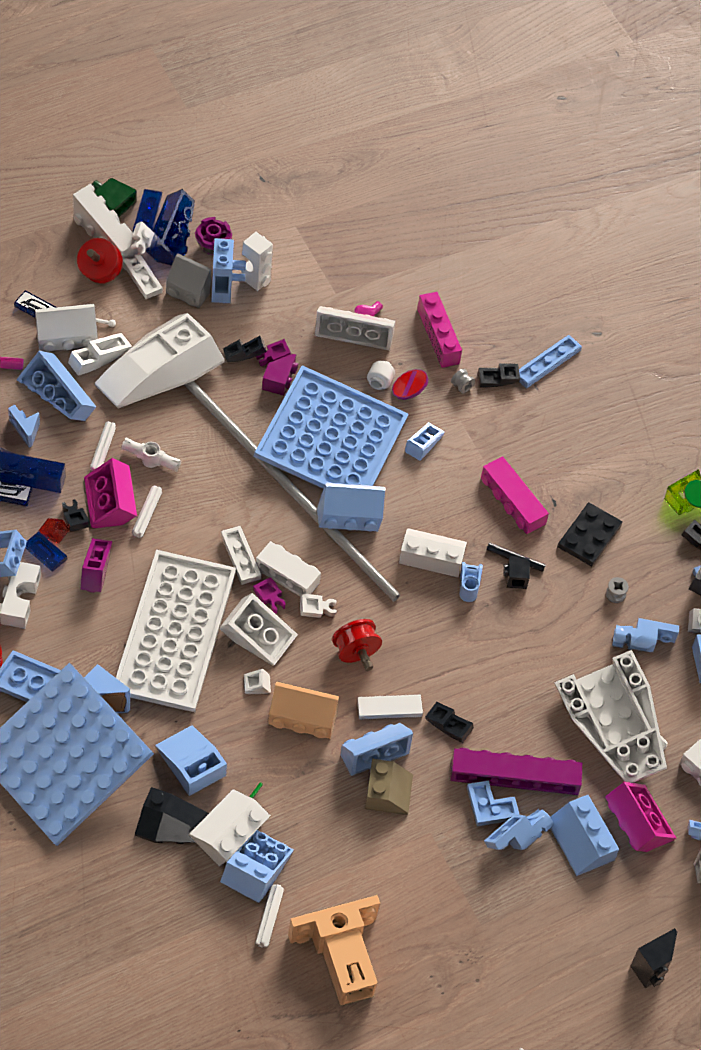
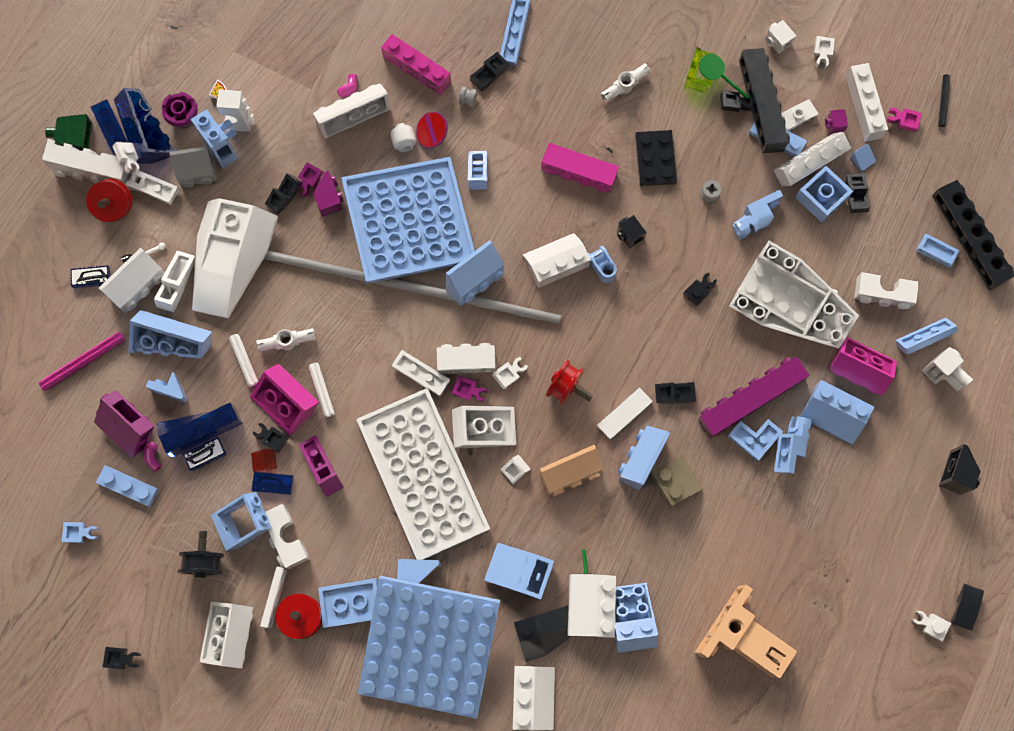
camera: 30 degrees left, 20 degrees up
white axle [256,884,284,947] -> none
black bar [486,542,546,572] -> none
none -> white slope [513,666,555,730]
none -> white pin [600,63,651,103]
none -> black plate [683,272,717,307]

